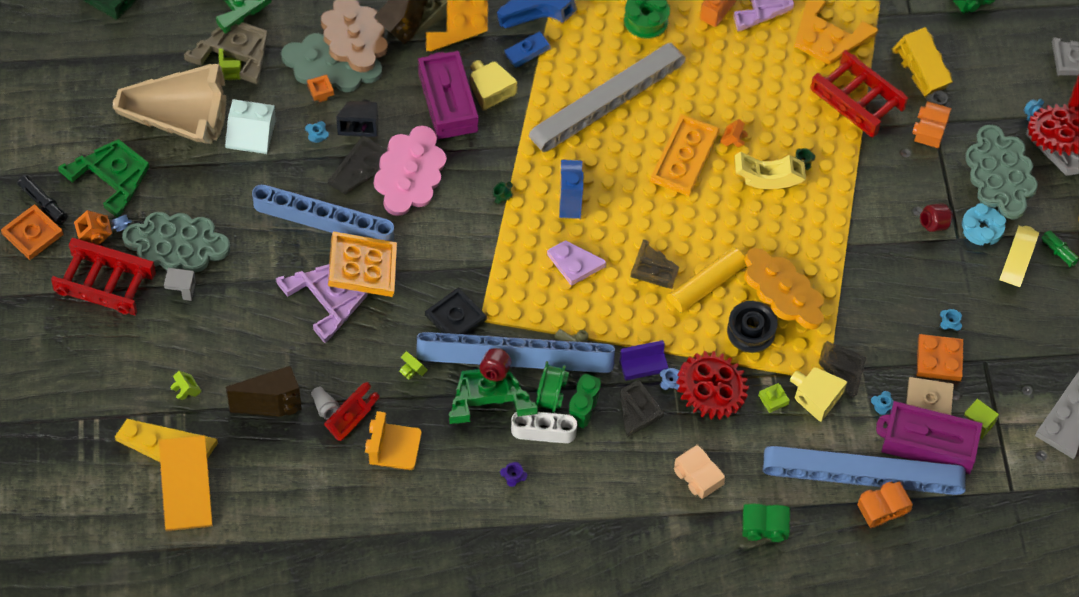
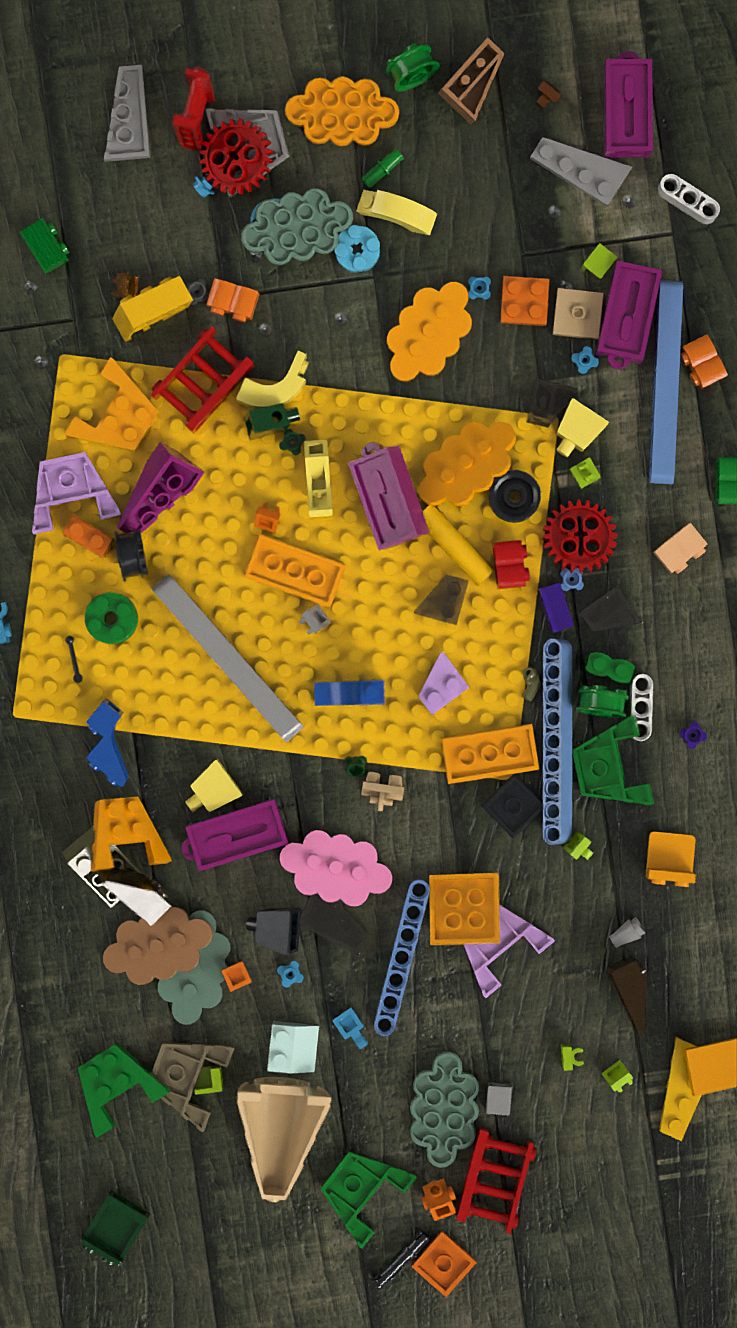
camera: 90 degrees left, 30 degrees up
medium blue plate [110,215,132,232] -> none
red hinge [324,382,380,441] -> none
dark red head [479,348,512,381] -> none
blue plate [505,31,551,68] -> none
dark red head [920,203,953,232] -> none
none -> clear orange tile [111,273,138,299]
none -> black wheel [114,528,148,582]
none -> magenta wedge [117,442,205,533]
none -> light yellow arch [236,351,309,409]
none -> dark green torso [244,403,300,441]
none -> light grey tile [299,604,331,634]
none -> dark azure plate [332,1007,368,1049]
none -> magenta piece [348,442,430,550]
none -> tan hips [361,772,404,811]
none -> light orange plate [387,282,472,381]
none -> light orange tile [441,724,539,784]
none -> red brick [492,540,530,589]
none -> lime tile [561,1044,584,1071]
none -> white beam [658,174,720,224]

